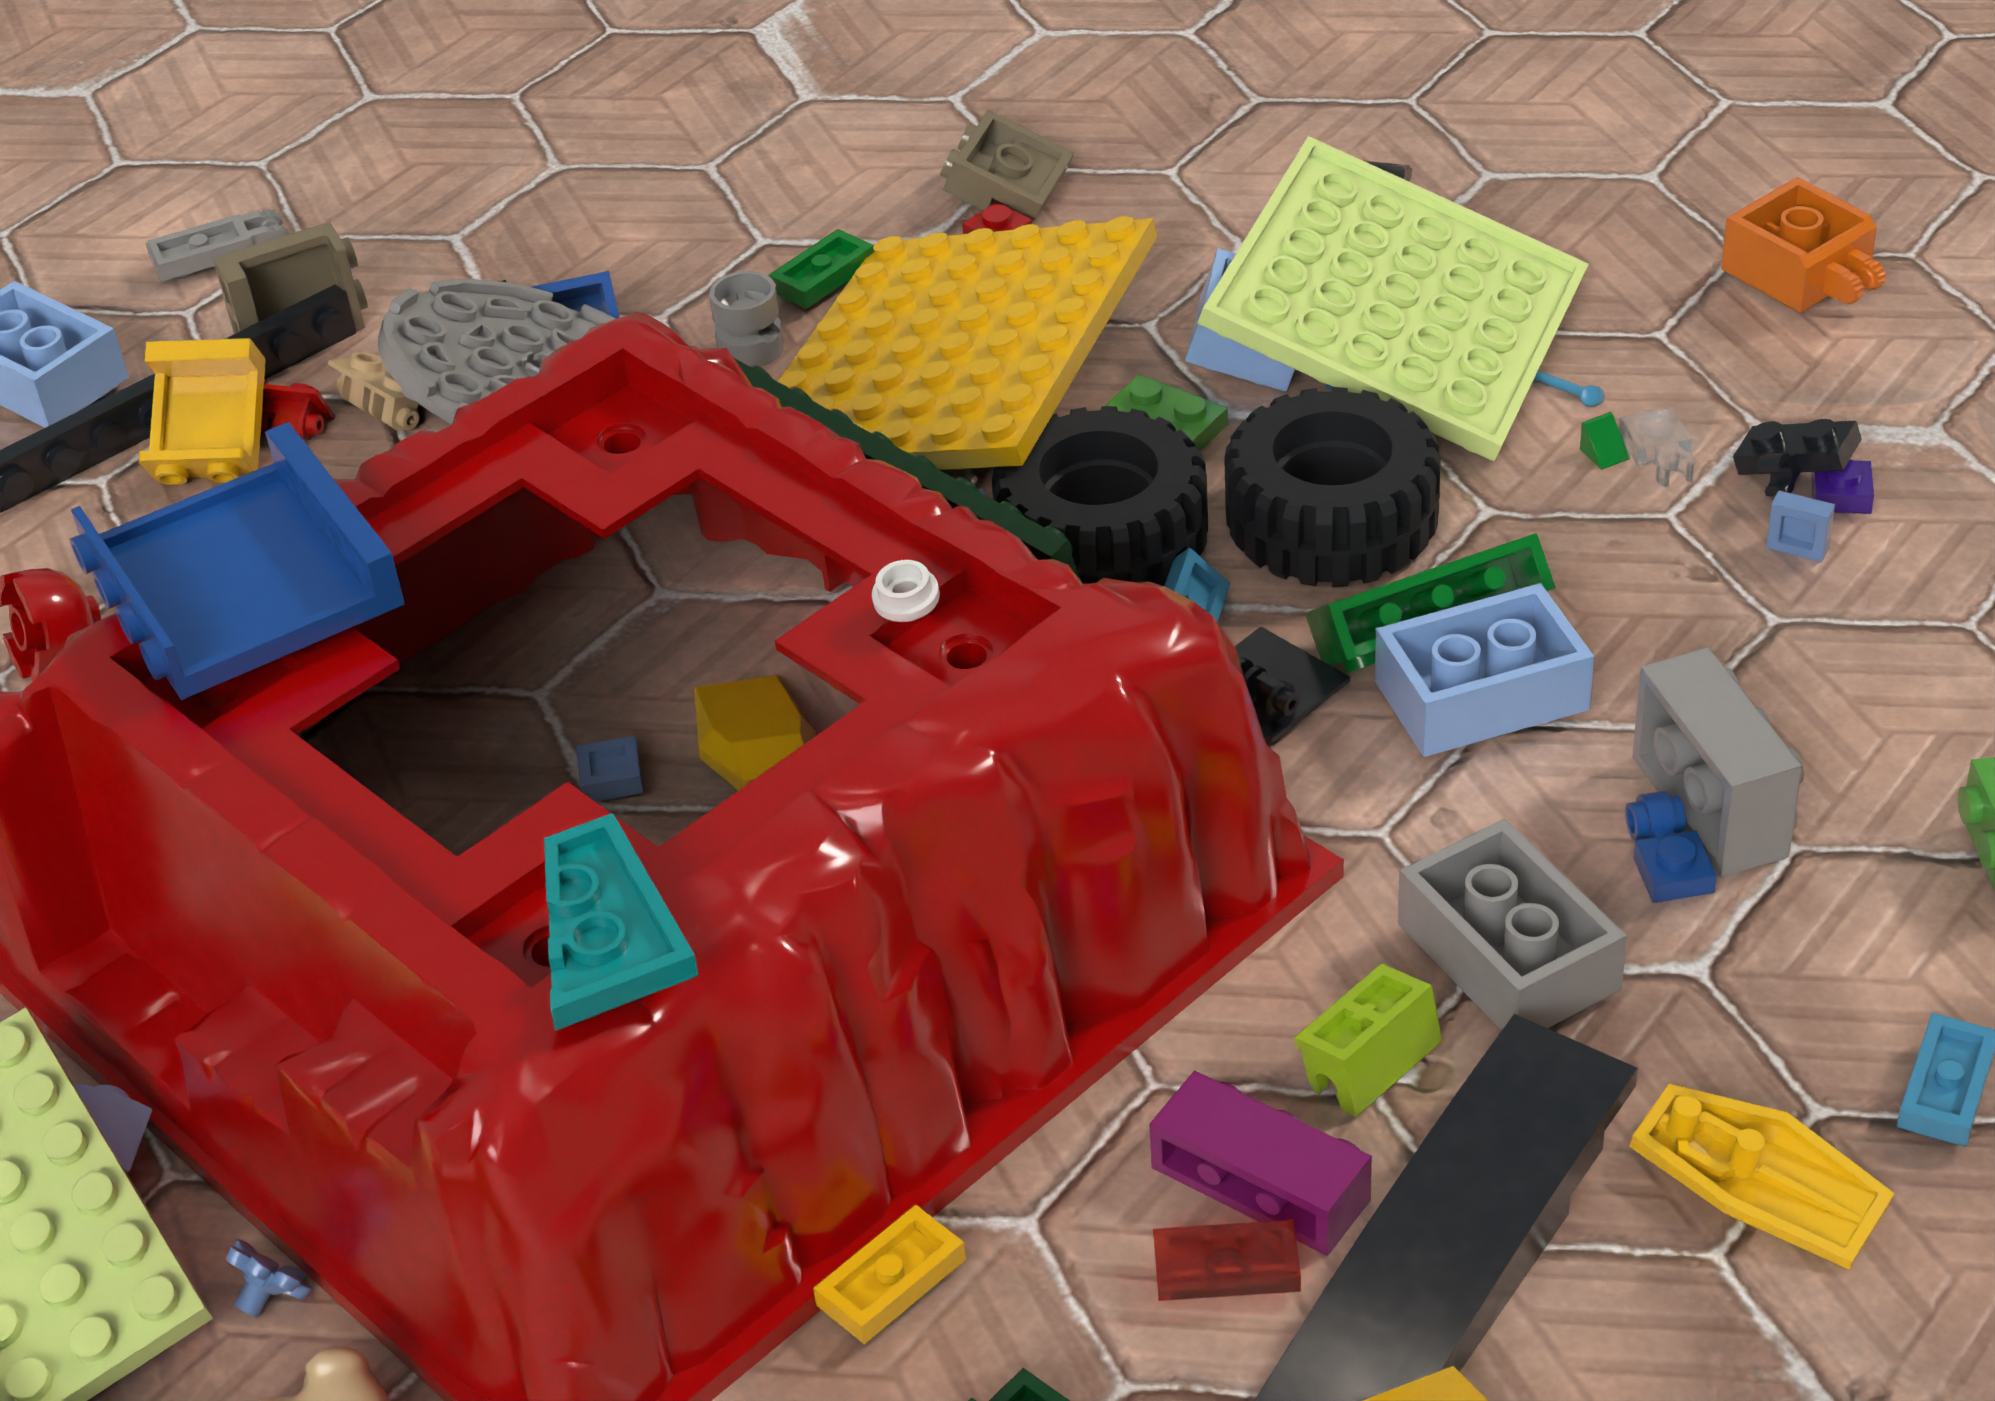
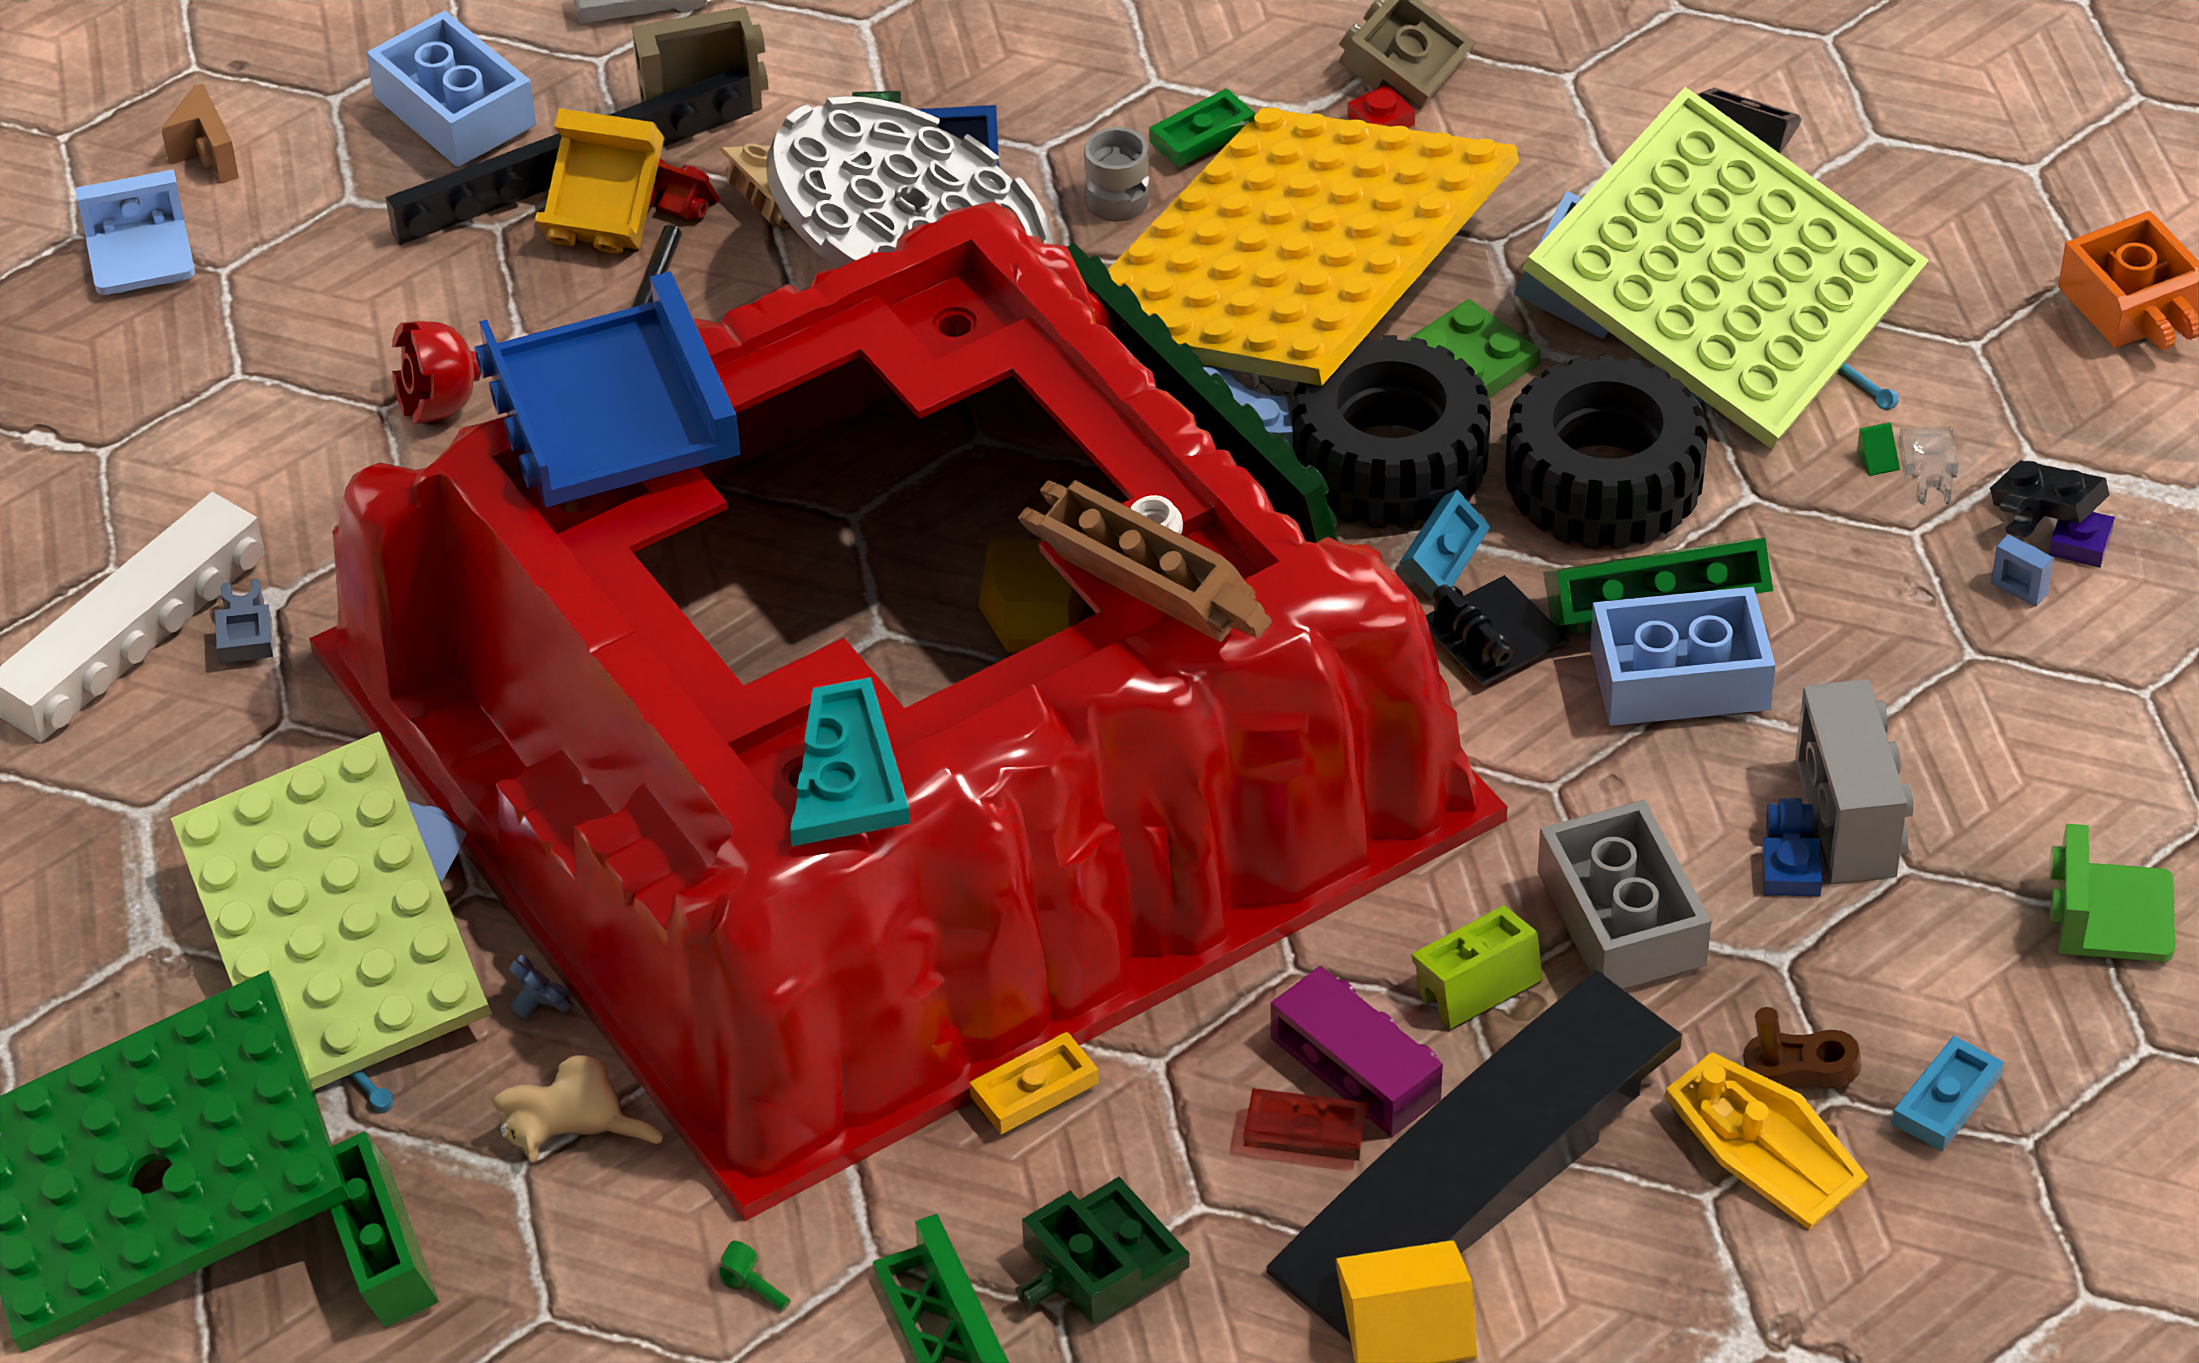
camera: 10 degrees right, 5 degrees up
medium blue plate [576,736,644,802] -> none
none -> medium nougat hinge [1018,480,1272,643]
none -> reddish brown piece [1743,1007,1861,1089]

